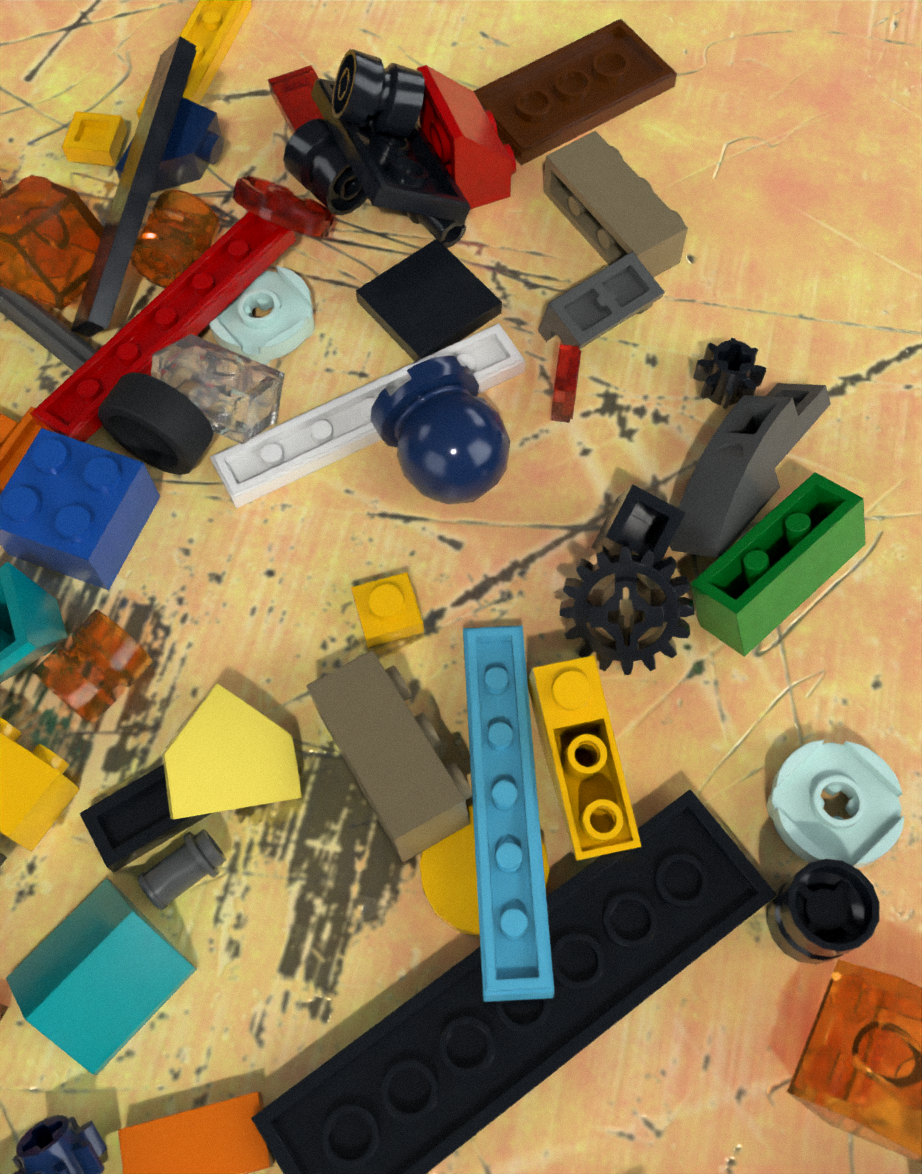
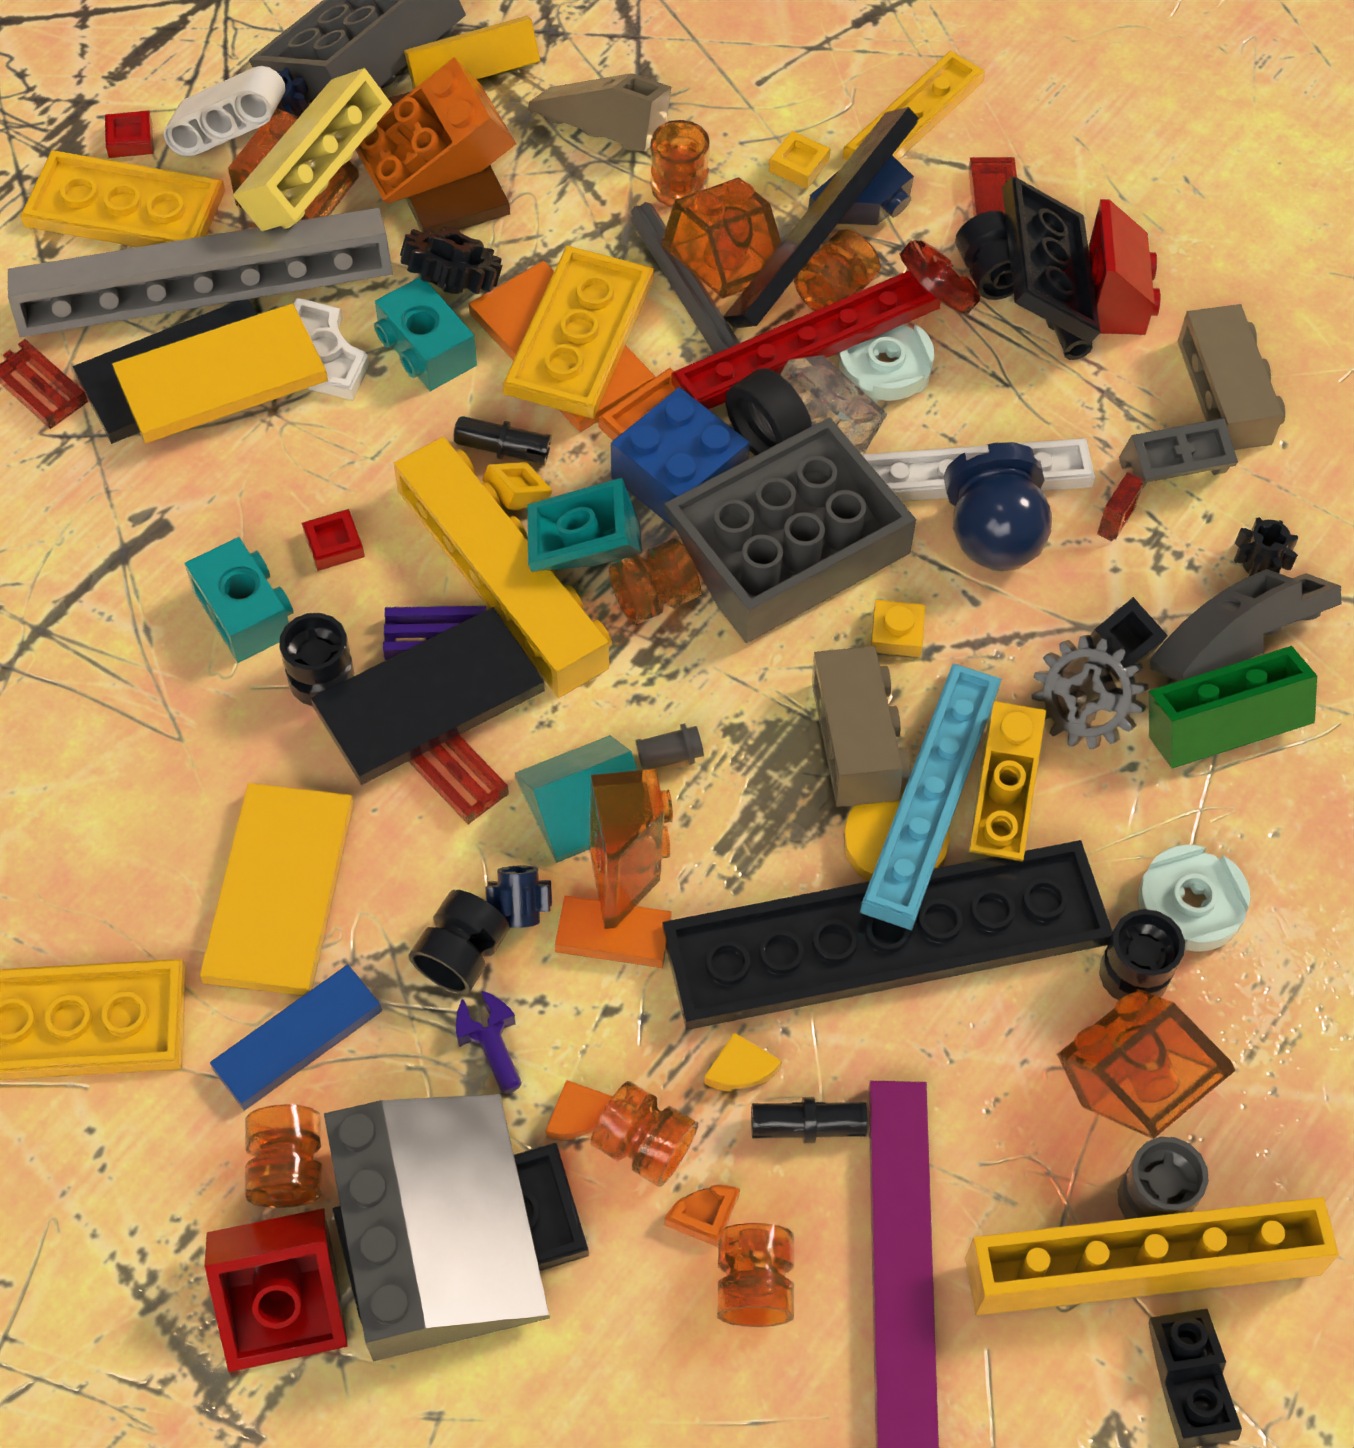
camera: 20 degrees right, 5 degrees down
black tile [79,764,212,872] -> none
light yellow slope [163,683,302,819] -> none
black wheel [332,49,425,140] -> none
black tile [356,239,502,362] -> none
reddish brown tile [474,19,677,165] -> none
none -> clear orange slope [589,769,673,929]
none -> dark grey slope [664,417,916,643]

